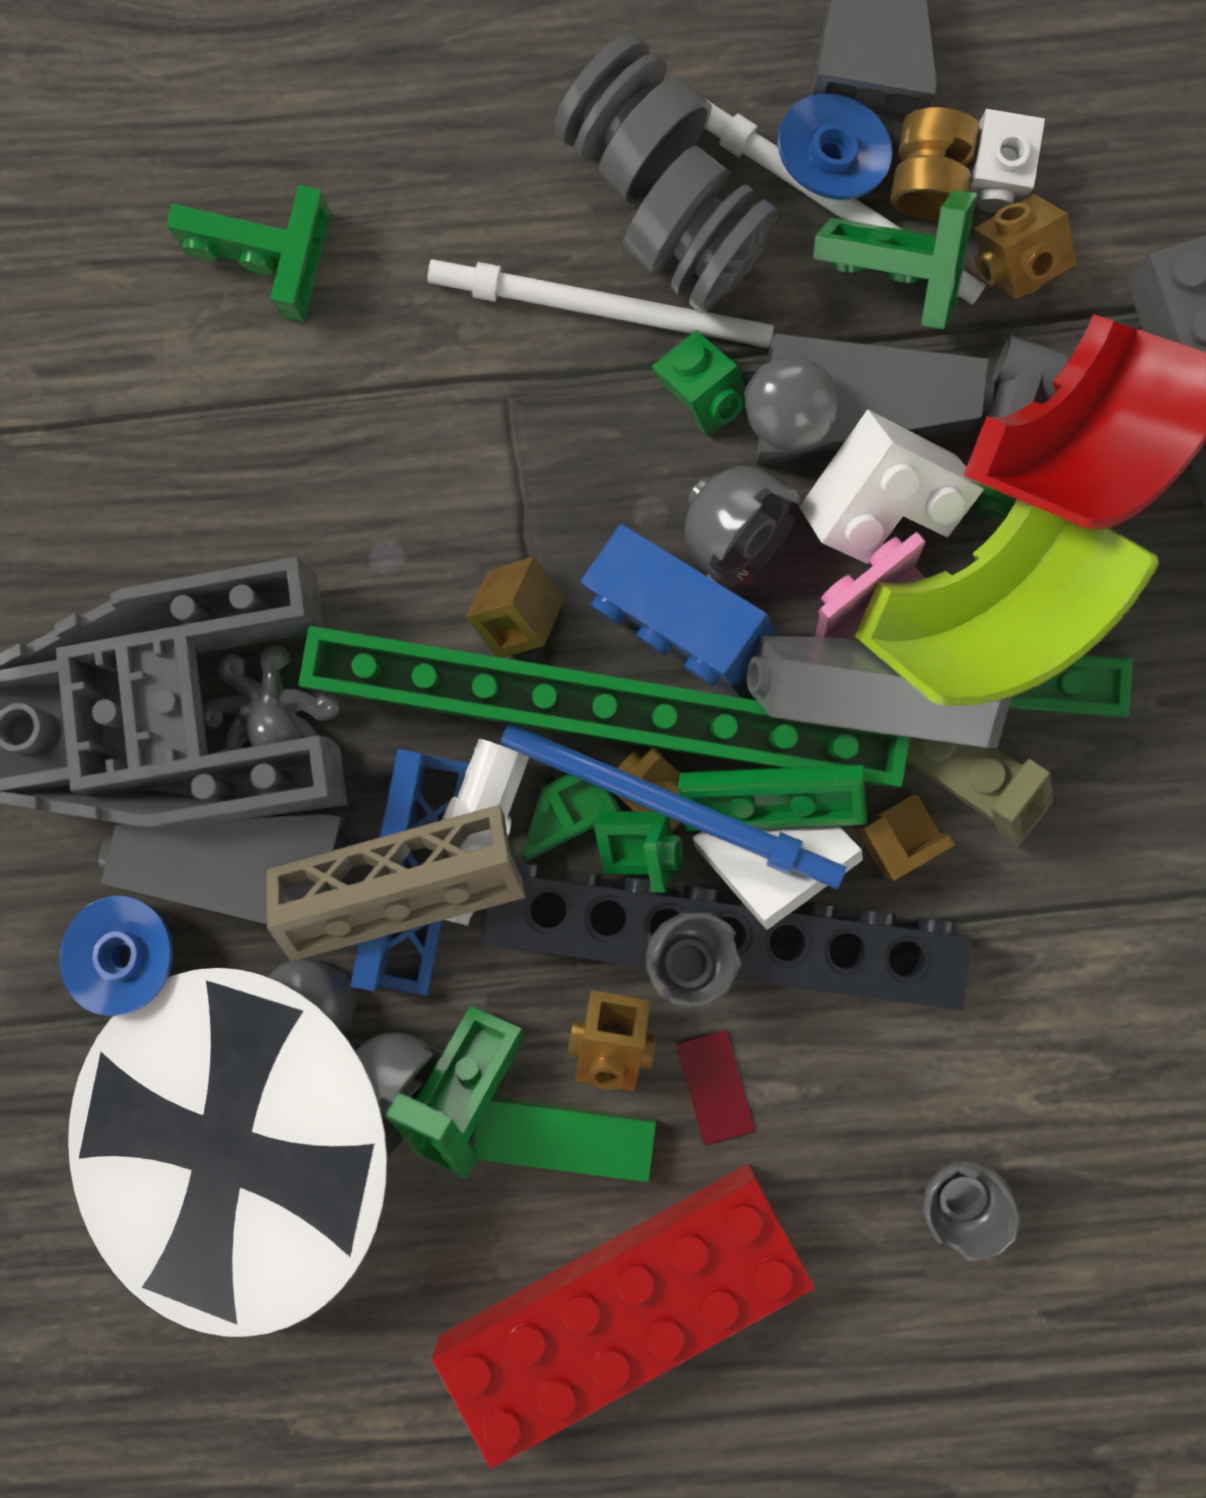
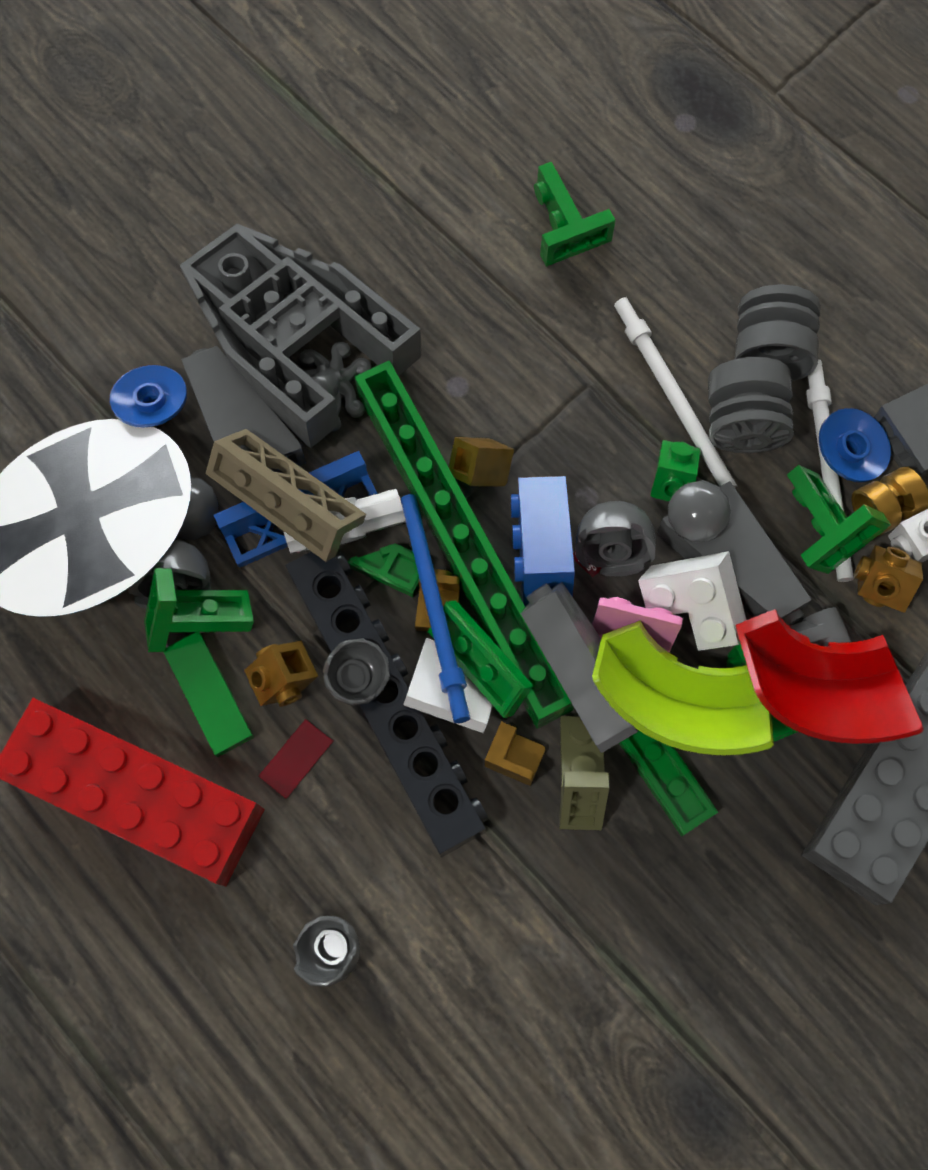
camera: 55 degrees right, 15 degrees down
green bracket [594,811,683,893] -> none

